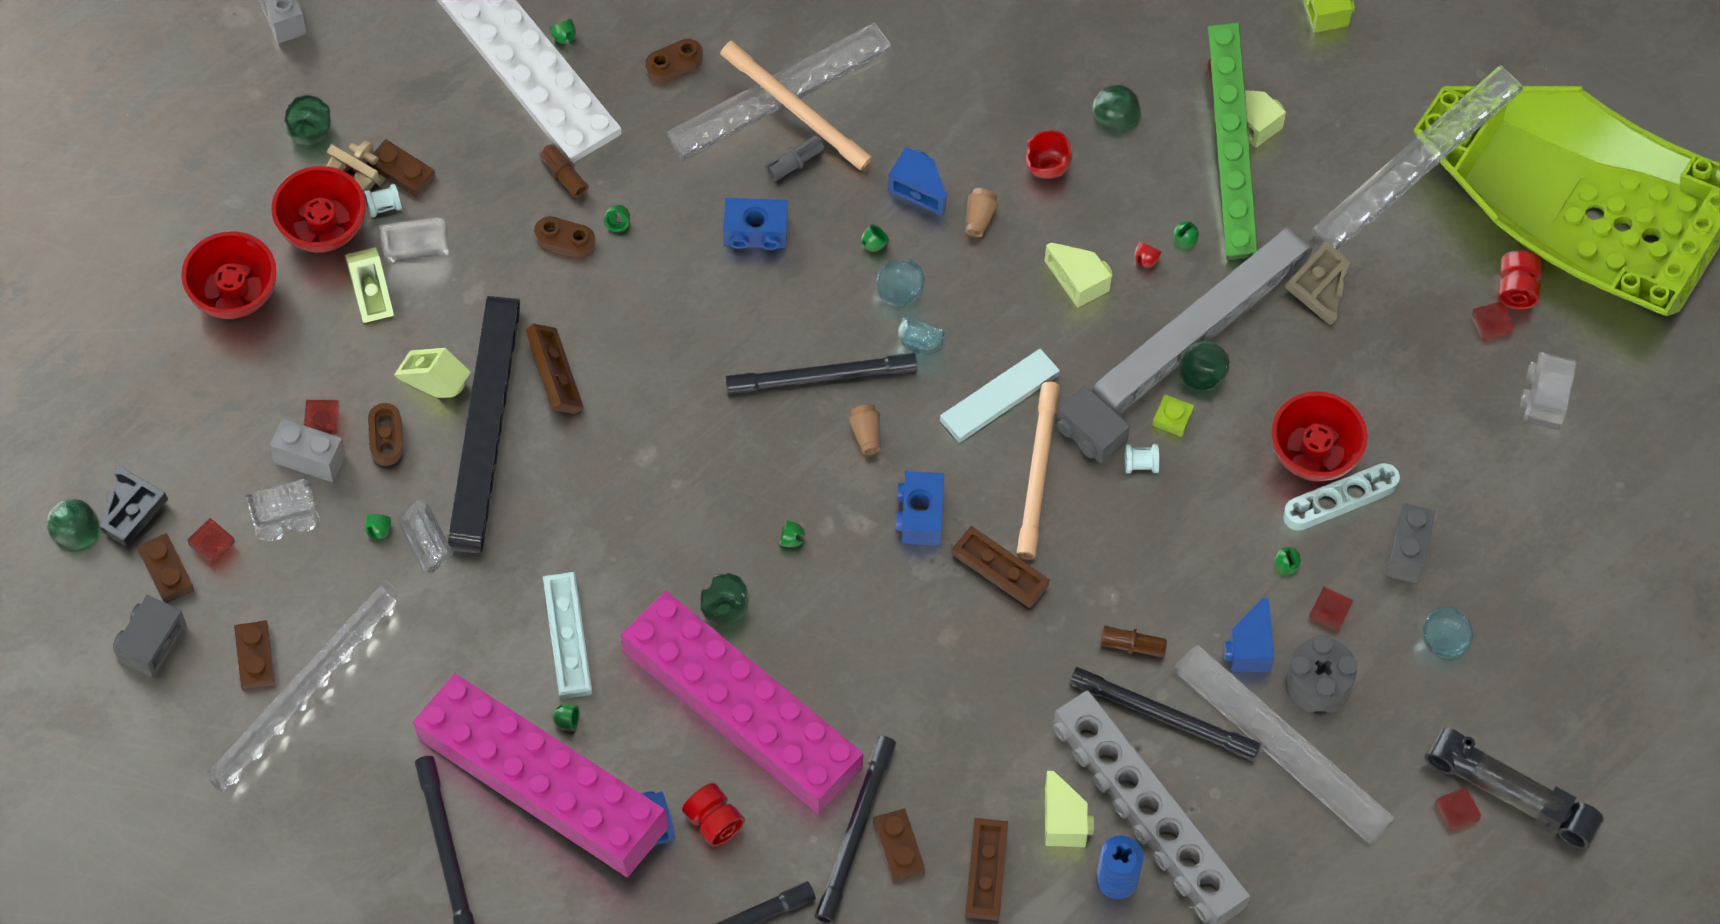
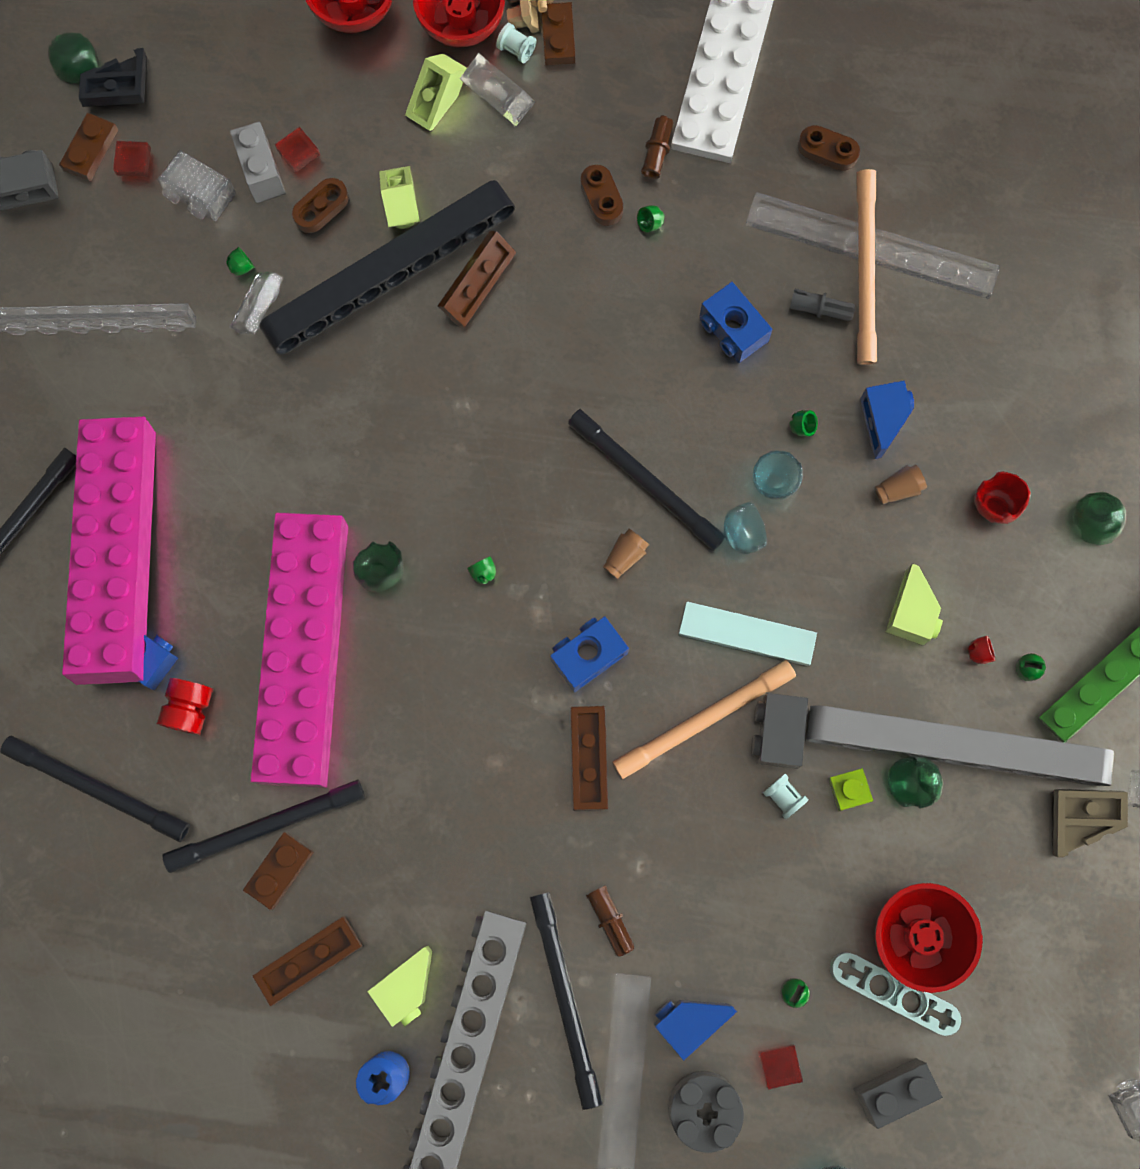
camera: 55 degrees right, 15 degrees up
reddish brown plate [234,620,275,690] -> none
light aqua tile [543,572,593,699] -> none
green hinge [549,19,576,44] -> none
green hinge [552,704,580,731] -> none

